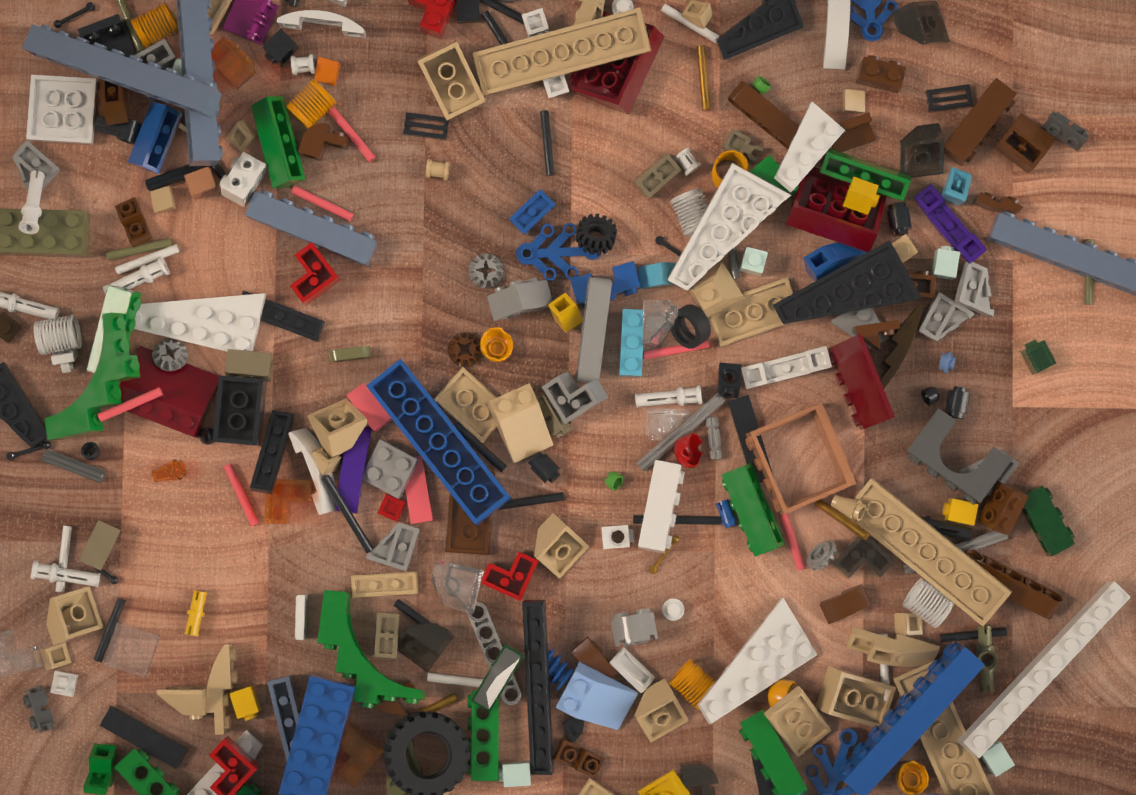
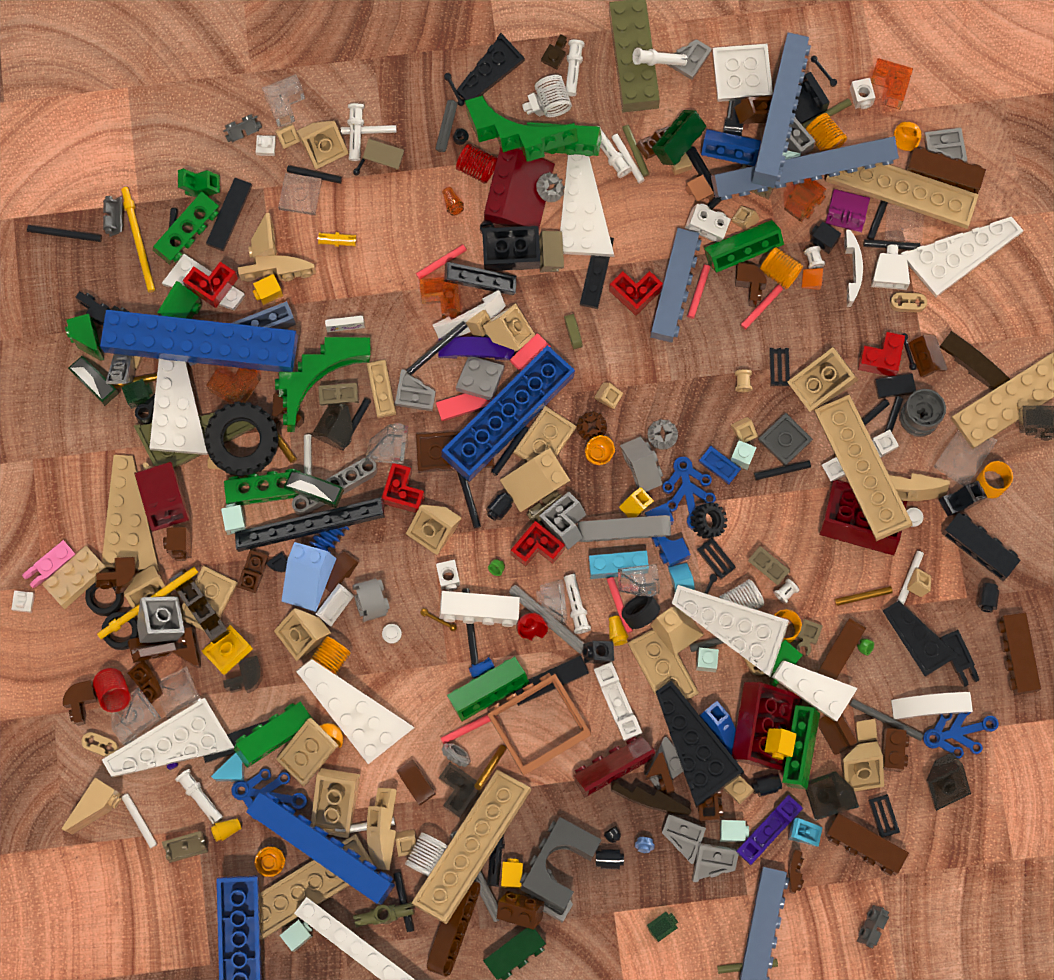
camera: 80 degrees right, 10 degrees down
coral bar [98,387,163,422] -> none
red tile [377,493,406,522] -> none
light grey axle [706,417,723,460] -> none
tan cone [831,495,866,521] -> none
reddish brown slope [994,113,1055,174] -> none
none -> red piece [456,144,497,184]
none -> red brick [511,521,565,567]
none -> tan slope [594,383,623,409]
none -> yellow cone [609,616,629,646]
none -> dark green brick [652,110,707,165]
none -> black tile [697,538,736,580]
none -> tan slope [731,417,758,443]
none -> light aqua brick [731,440,757,470]
none -> dark grey tile [758,413,813,466]
none -> tan slope [843,741,884,793]
none -> dark grey bar [849,699,924,741]

